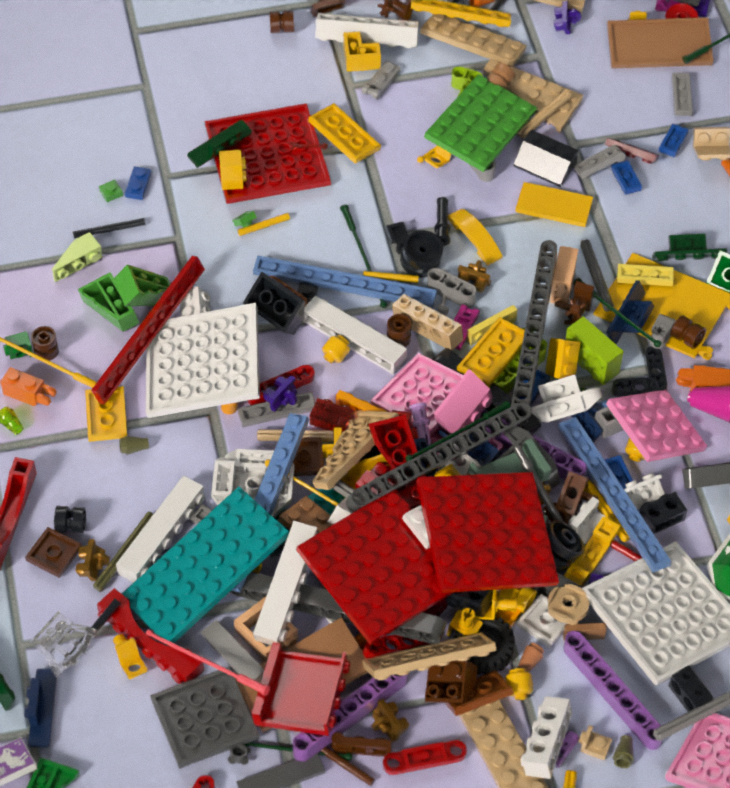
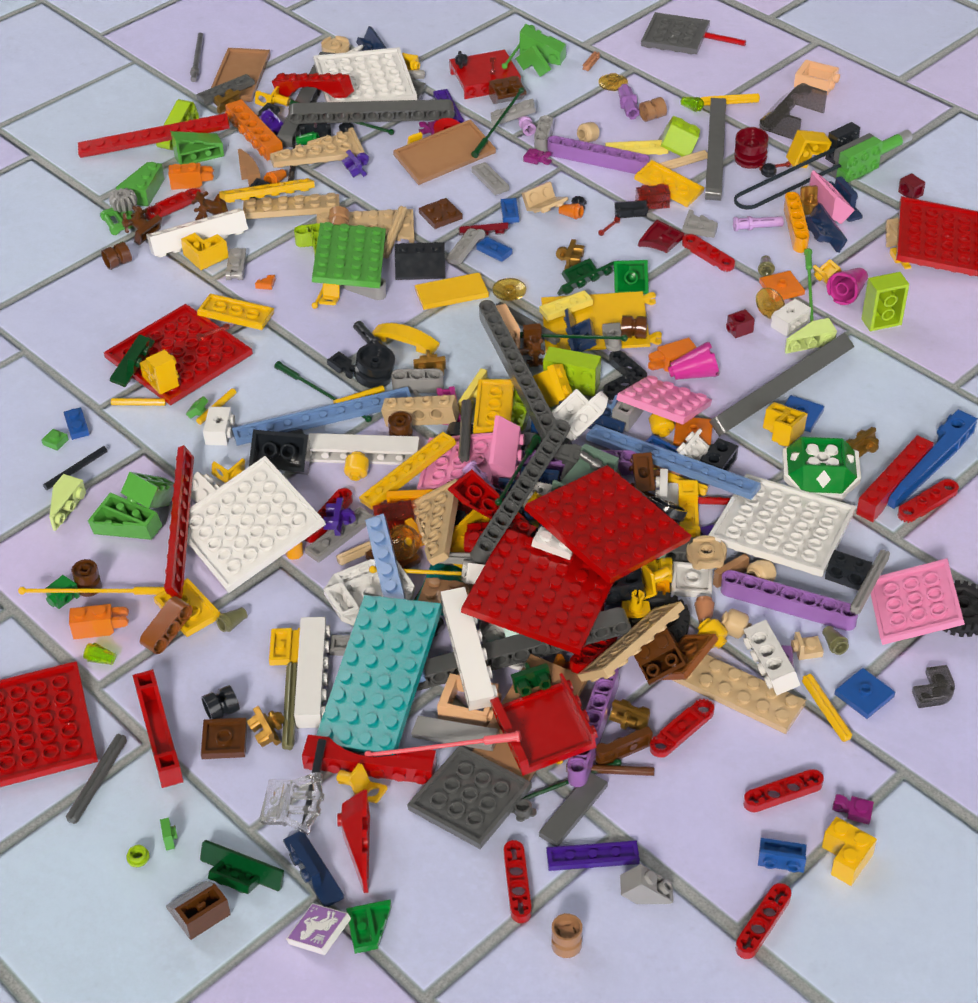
camera: 30 degrees left, 10 degrees down
none -> yellow bar [111,398,166,406]
none -> dark orange beam [140,596,193,654]
none -> white brick [203,407,235,445]
none -> yellow bracket [212,458,245,483]
none -> orange tile [255,275,276,290]
none -> yellow plate [269,628,300,666]
none -> red wedge [337,790,370,893]
none -> yellow plate [359,432,456,510]
none -> clear orange piece [389,524,420,561]
none -> reddish brown plate [419,198,463,229]
none -> dark grey axle [458,399,472,463]
none -> clear yellow dish [492,278,526,301]
none -> dark green hips [511,662,552,697]
none -> pearl gold hips [556,239,584,270]
none -> orange plate [673,418,712,446]
none -> tan head [720,609,752,639]
none -> tan head [746,559,776,582]

